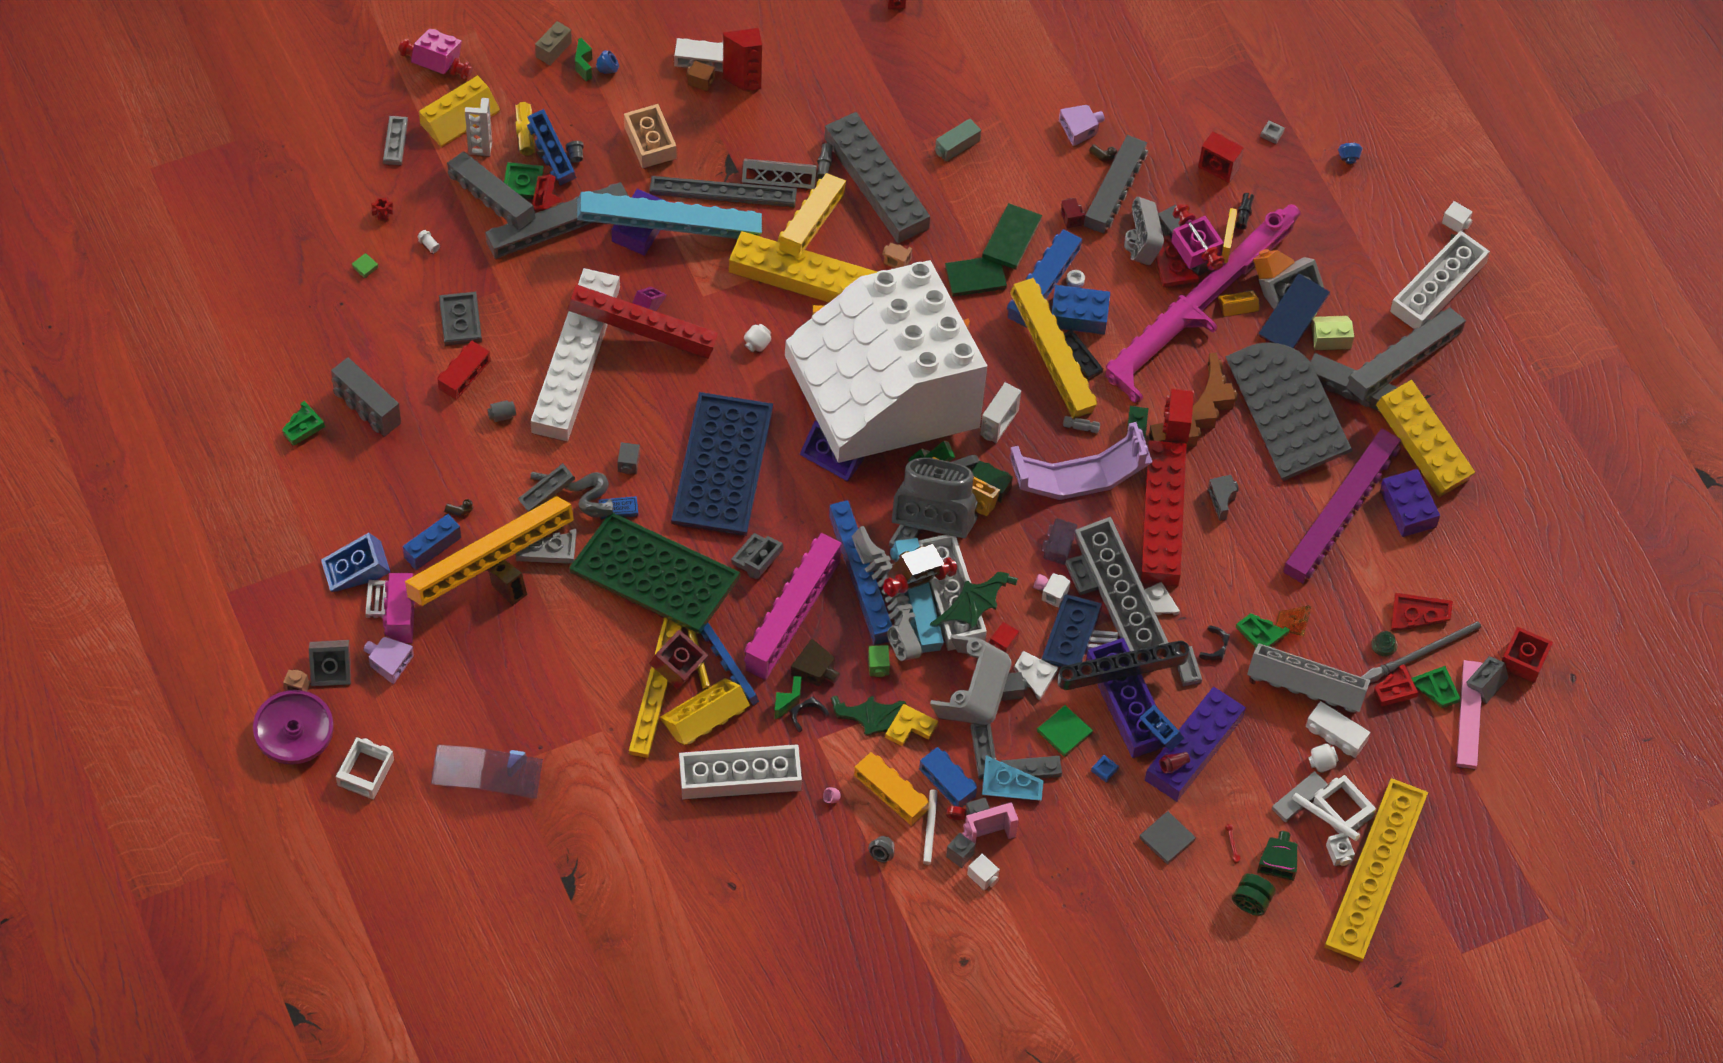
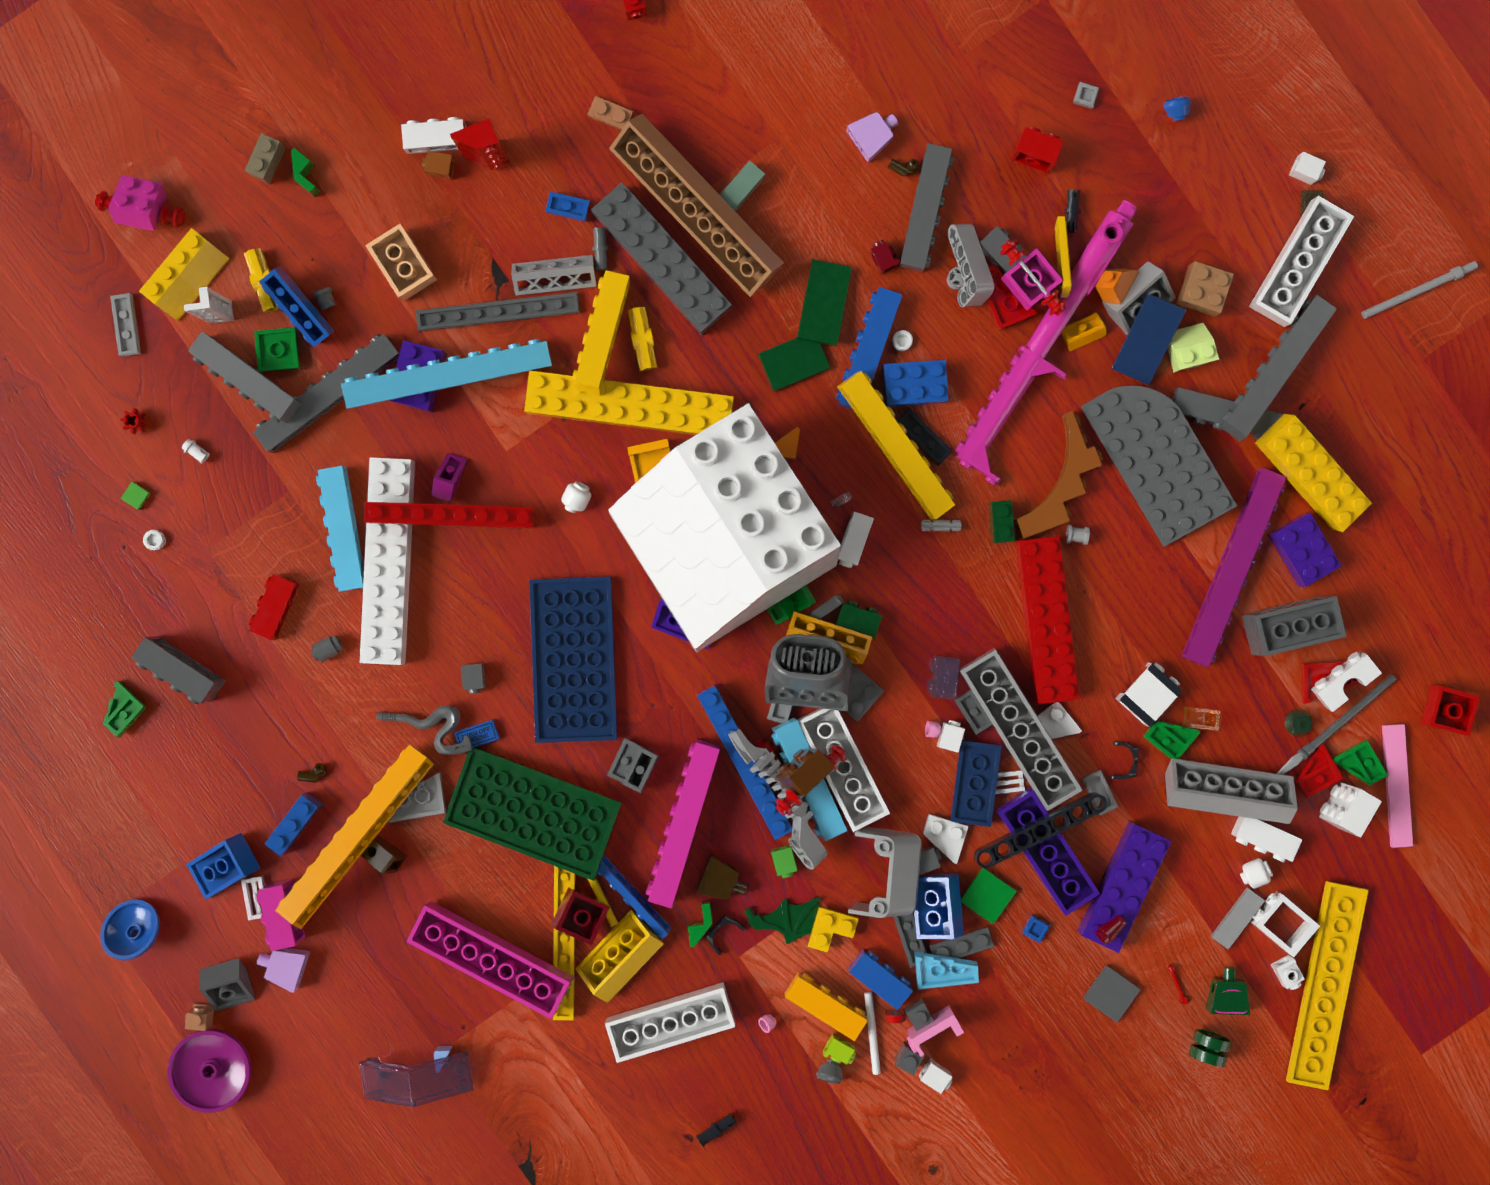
camera: 10 degrees left, 30 degrees up
white window [336,737,394,799] -> none
dark grey tile [439,292,482,346] -> none
dark grey plate [518,463,575,512] -> none
red slope [532,174,562,211] -> none
blue cone [596,50,619,74] -> none
nougat brick [882,243,912,268] -> none
dark green animal [930,572,1018,629] -> none
red brick [990,622,1019,654] -> none
lavender panel [1010,422,1152,500] -> none
blue brick [1140,705,1185,751] -> none
red brick [1162,389,1194,443] -> none
dark grey arch [1208,475,1239,521] -> none
white bar [1292,793,1360,841] -> none
dark grey panel [1467,656,1509,703] -> none
none -> blue dish [100,900,160,961]
none -> white tile [143,530,166,550]
none -> medium azure brick [316,466,364,591]
none -> dark pink brick [406,901,574,1019]
none -> blue plate [545,192,590,222]
none -> nougat plate [588,96,633,131]
none -> medium nougat brick [609,114,784,297]
none -> yellow piece [628,307,657,371]
none -> black pin [696,1113,737,1147]
none -> lime brick [823,1033,856,1064]
none -> clear tile [831,491,852,508]
none -> dark grey plate [846,664,884,722]
none -> blue slope [914,873,964,939]
none -> light grey bush [1066,525,1090,545]
none -> white panel [1115,663,1183,727]
none -> medium nougat brick [1176,261,1234,317]
none -> dark grey brick [1242,596,1347,656]
none -> white arch [1311,651,1382,712]
none -> white brick [1319,782,1382,838]
none -> light grey bar [1361,261,1478,319]

